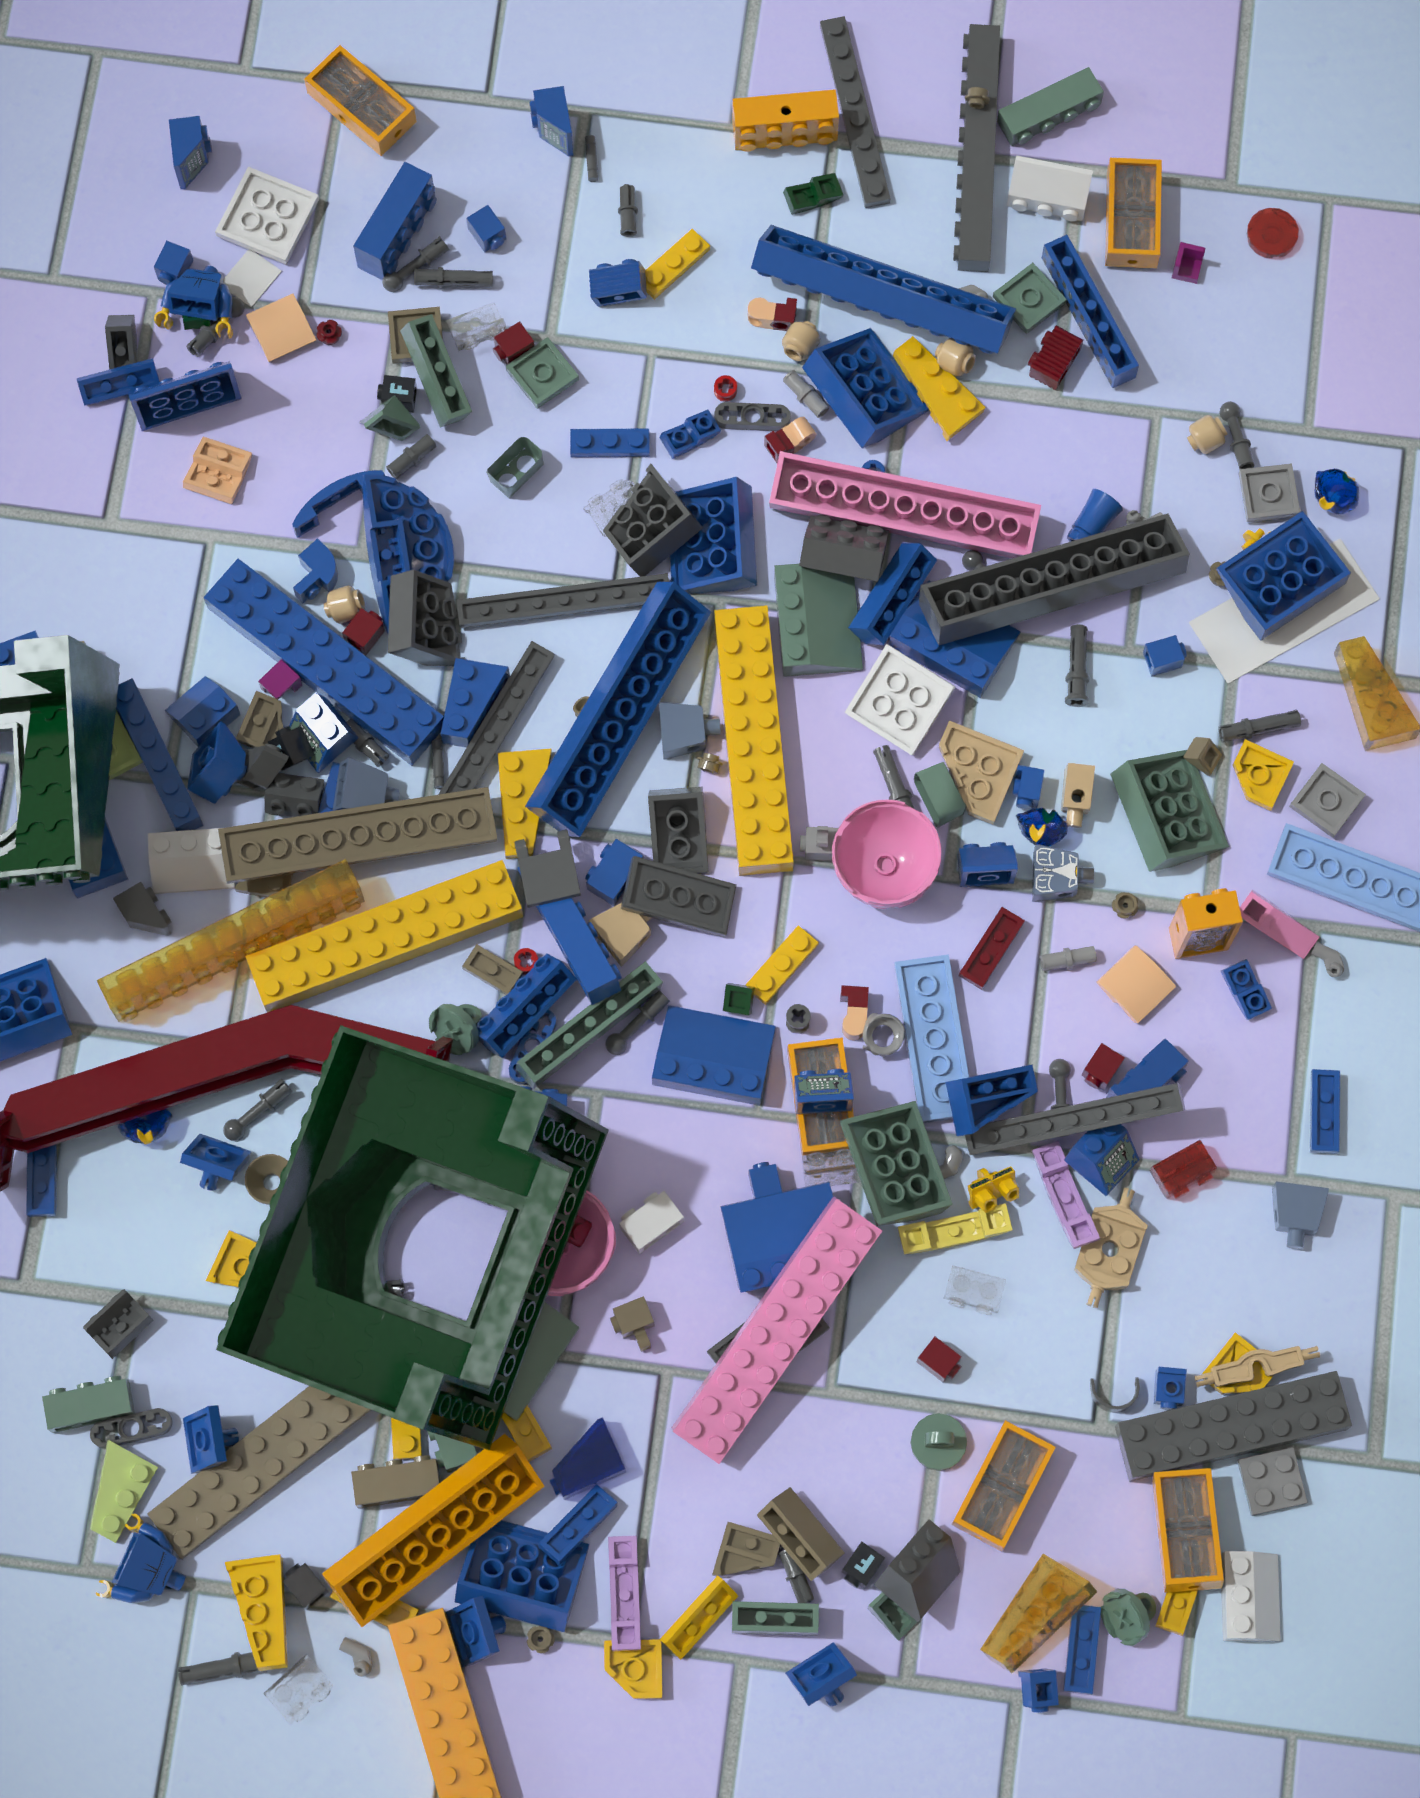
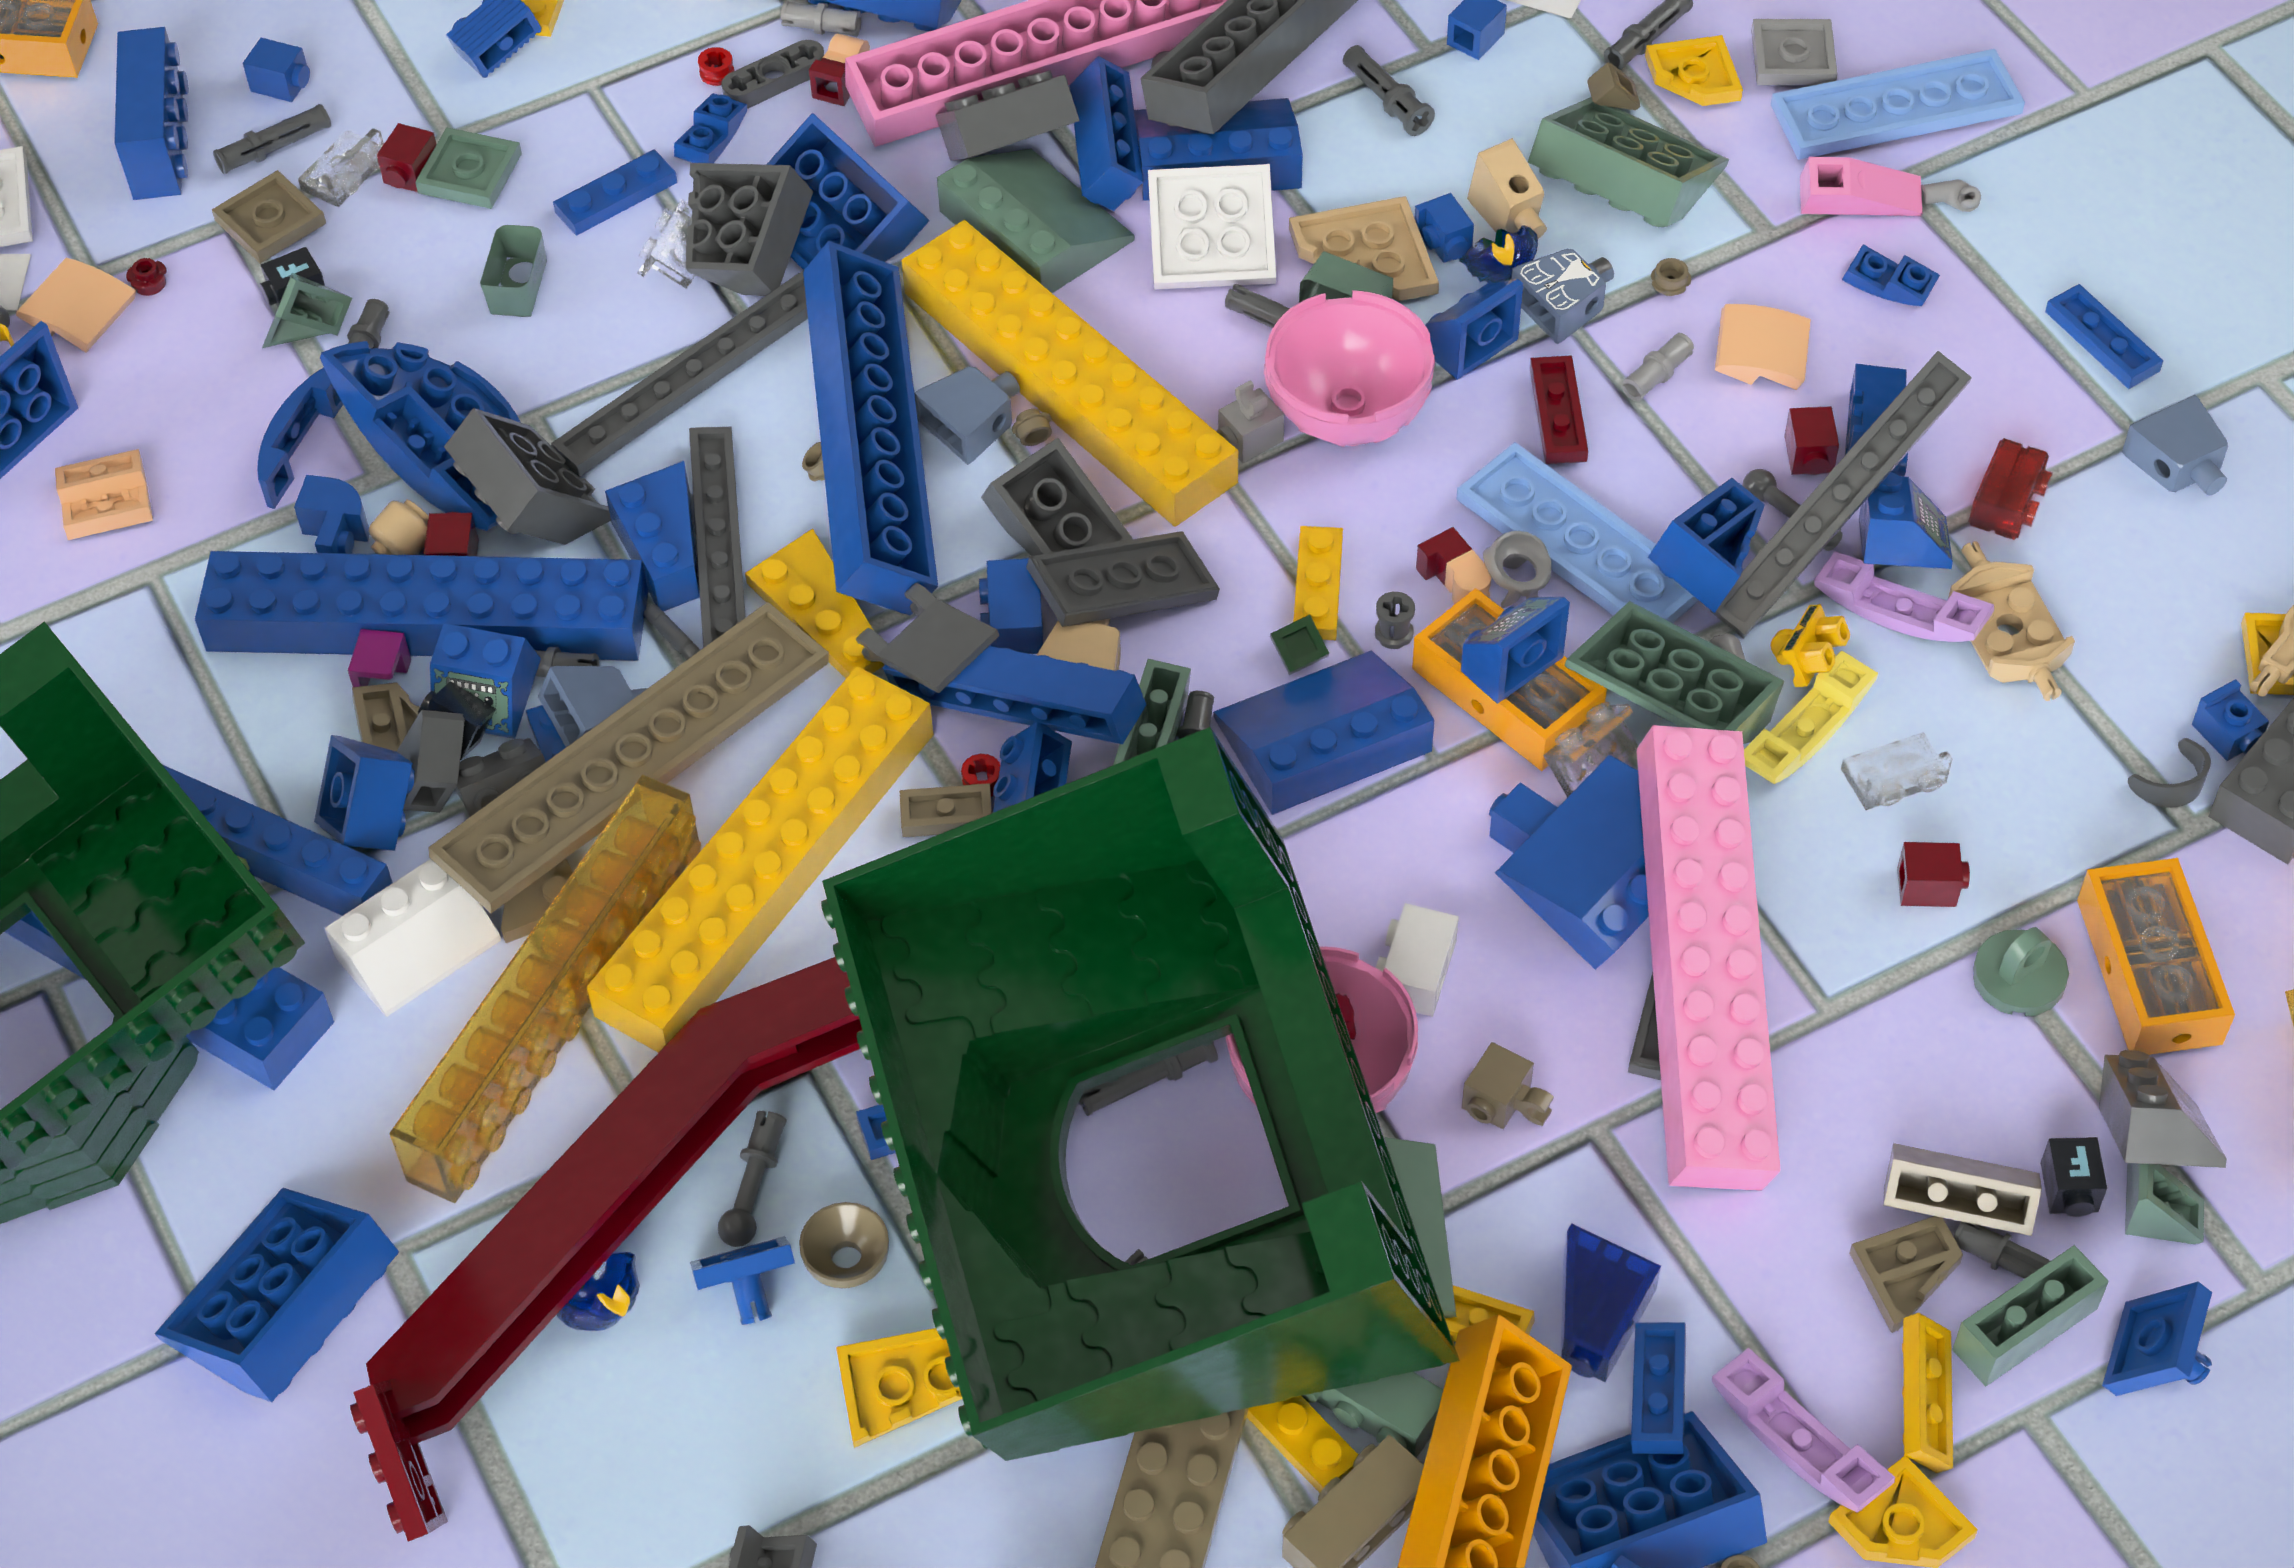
camera: 35 degrees left, 20 degrees down
blue plate [26,1144,57,1217] -> none
dark grey slope [113,882,172,936] -> none
blue slope [165,676,241,747] -> none
dark grey pin [382,236,450,292] -> none
sand green brick [400,314,472,428] -> none
light orange brick [1169,888,1243,959] -> none

